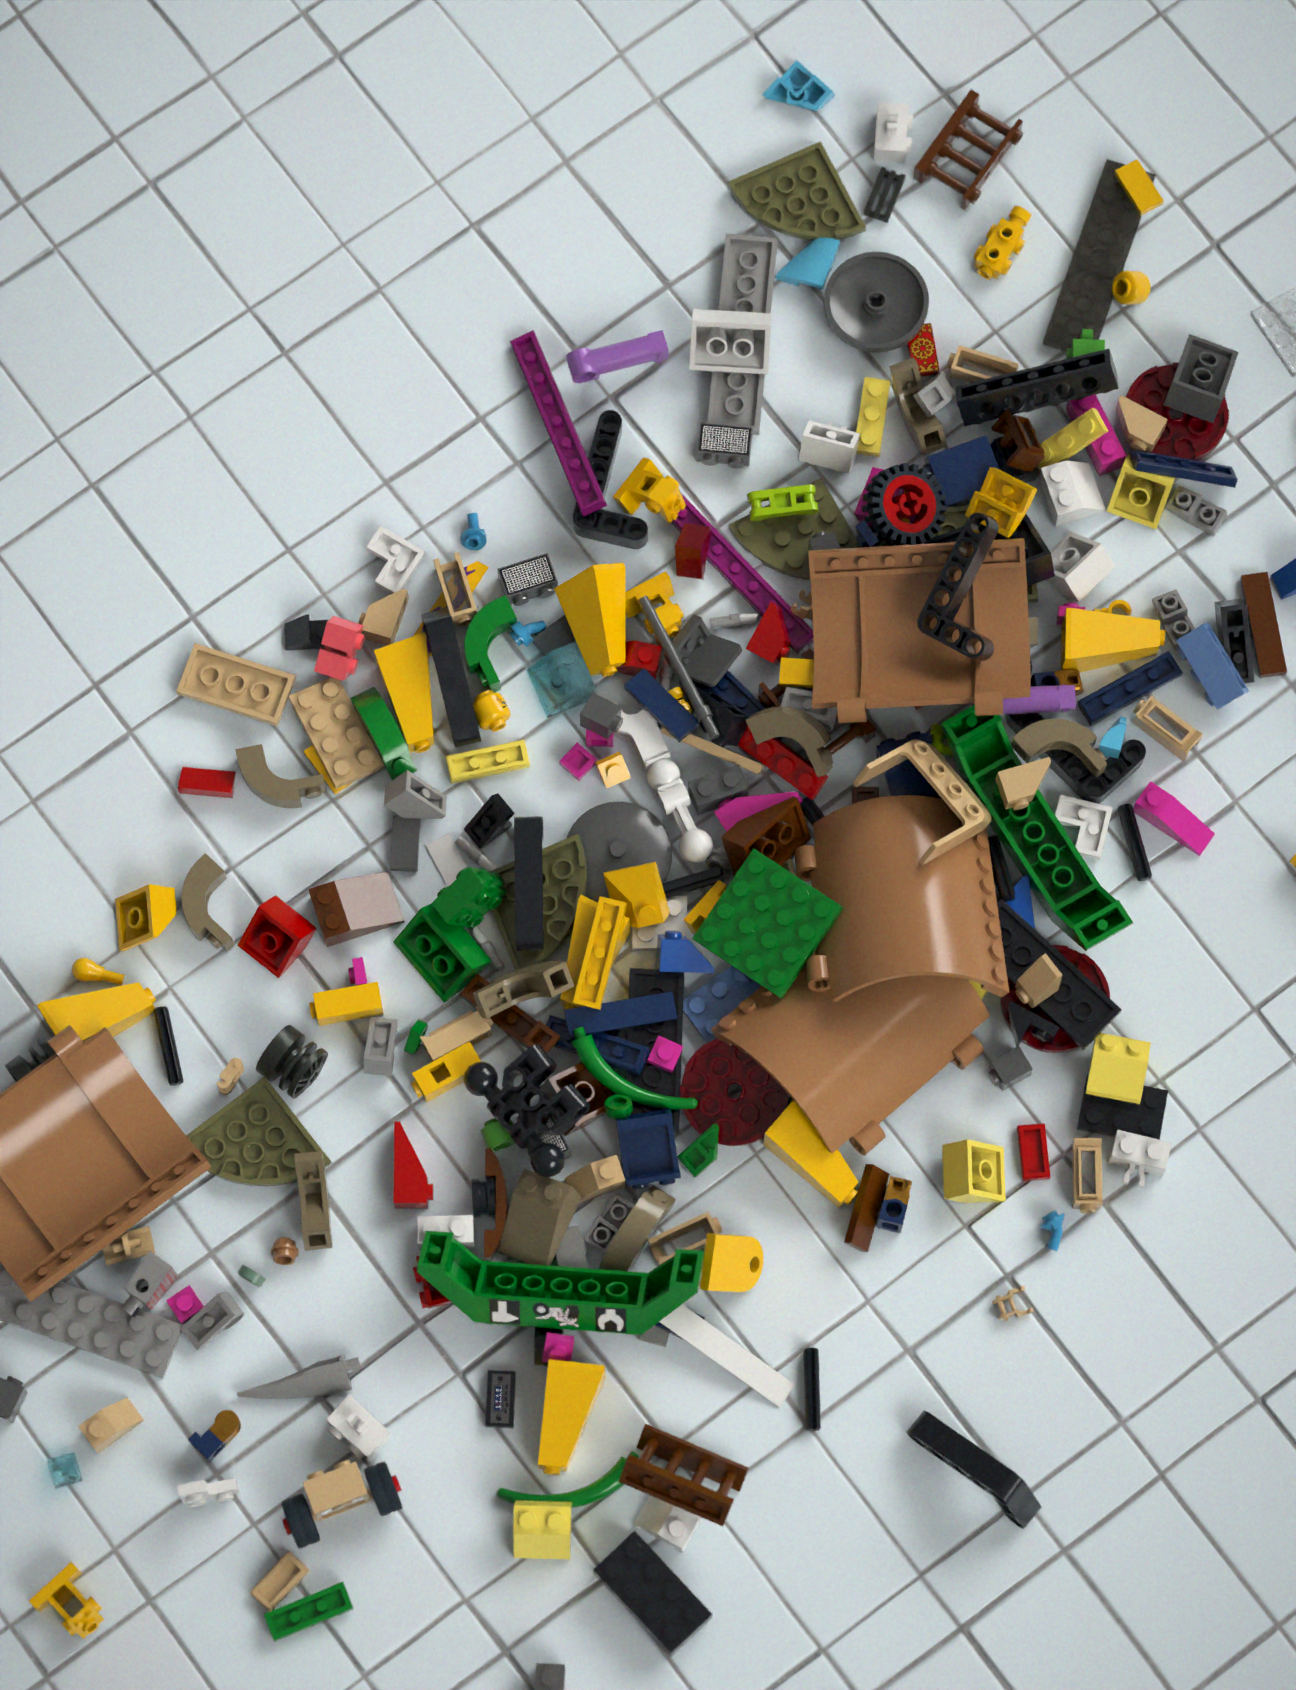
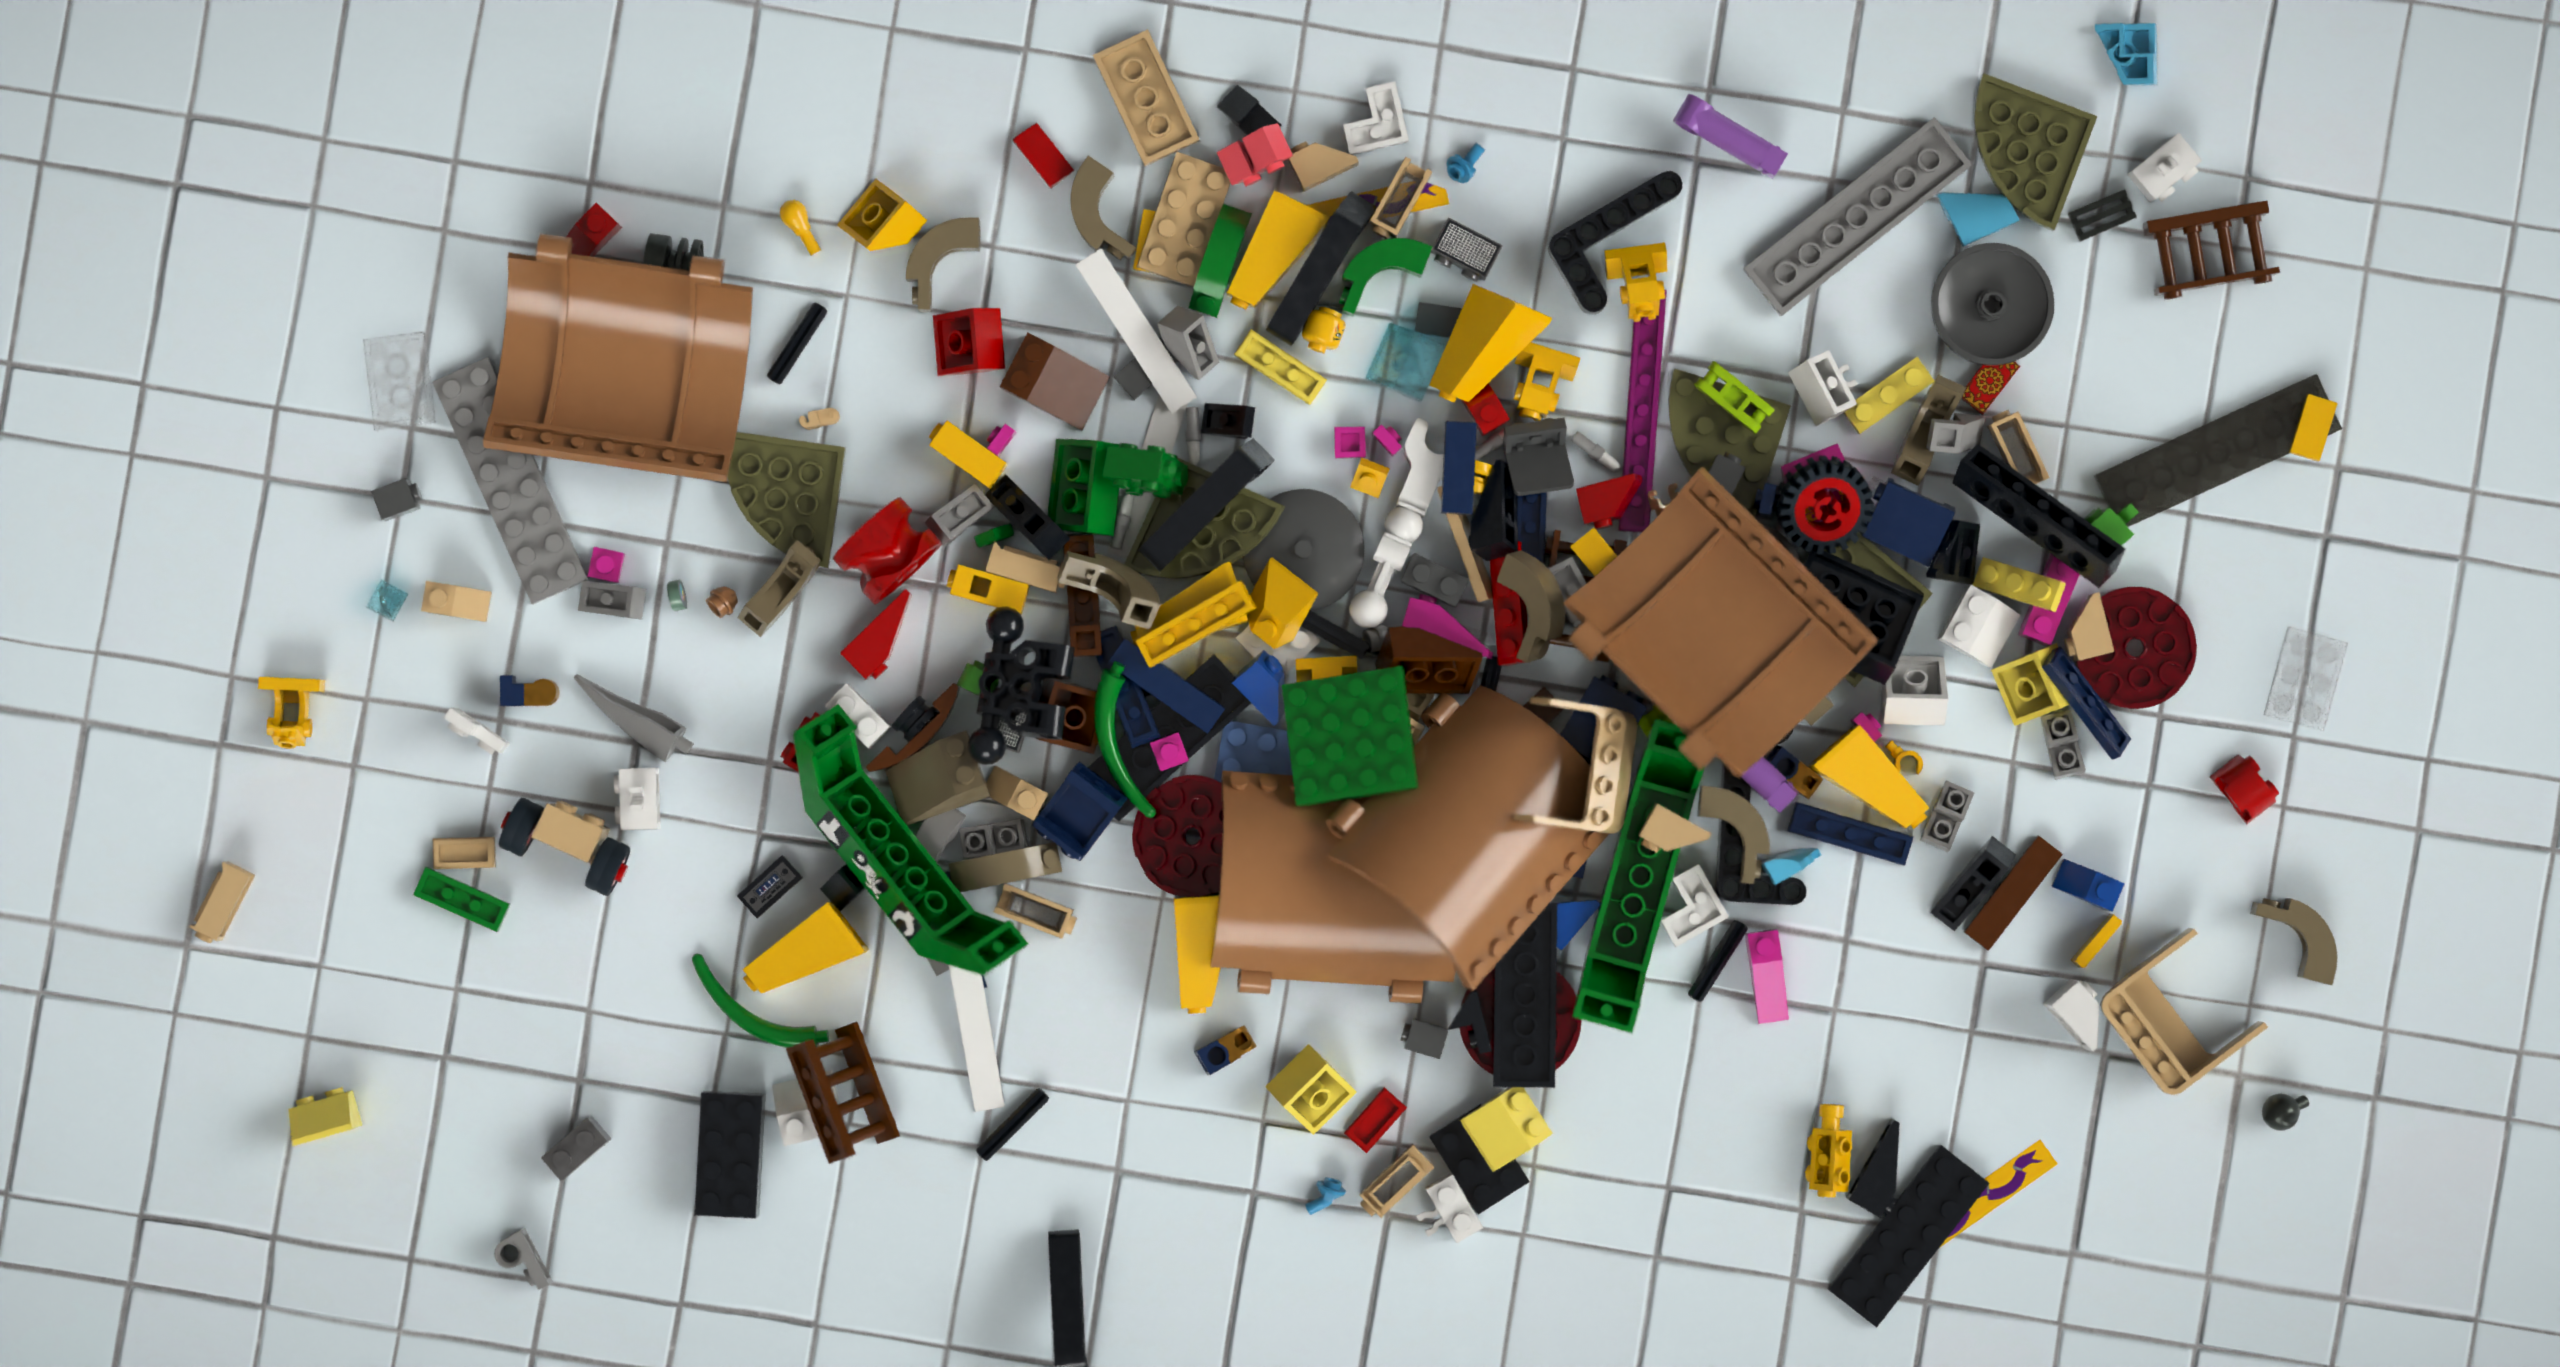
camera: 45 degrees right, 15 degrees up
yellow slope [37,982,157,1043] -> none
tan hips [103,1226,156,1265] -> none
light grey torso [121,1251,178,1318] -> none
pearl dark grey wheel [256,1025,328,1099] -> none
dark azure plate [509,621,546,647] -> none
magenta tile [510,330,608,516] -> none
light yellow slope [513,1501,572,1559] -> none
dark pink plate [542,1332,574,1362] -> none
dark grey brick [580,693,623,739] -> none
green tile [604,1094,633,1119] -> none
dark grey bar [638,596,720,740] -> none
dark red slope [675,523,712,580] -> none
green tile [677,1123,719,1178] -> none
white slope [689,309,772,374] -> none
brick [697,422,753,468] -> none
yellow tile [699,1233,763,1292] -> none
reddish brown tile [844,1164,890,1252] -> none
black beam [917,512,998,661] -> none
yellow slope [965,467,1037,537] -> none
yellow brick [973,206,1032,279] -> none
black axle [988,835,1015,902] -> none
reddish brown window [991,408,1044,472] -> none
tan piece [992,1286,1034,1321] -> none
tan slope [1015,953,1062,1009] -> none
yellow head [1112,271,1151,305] -> none
tan window [1133,695,1203,762] -> none
dark grey slope [1164,334,1239,423] -> none
medium blue brick [1176,622,1249,710] -> none
none -> red piece [833,497,942,604]
none -> black slope [985,474,1070,560]
none -> white sticker [1076,248,1197,414]

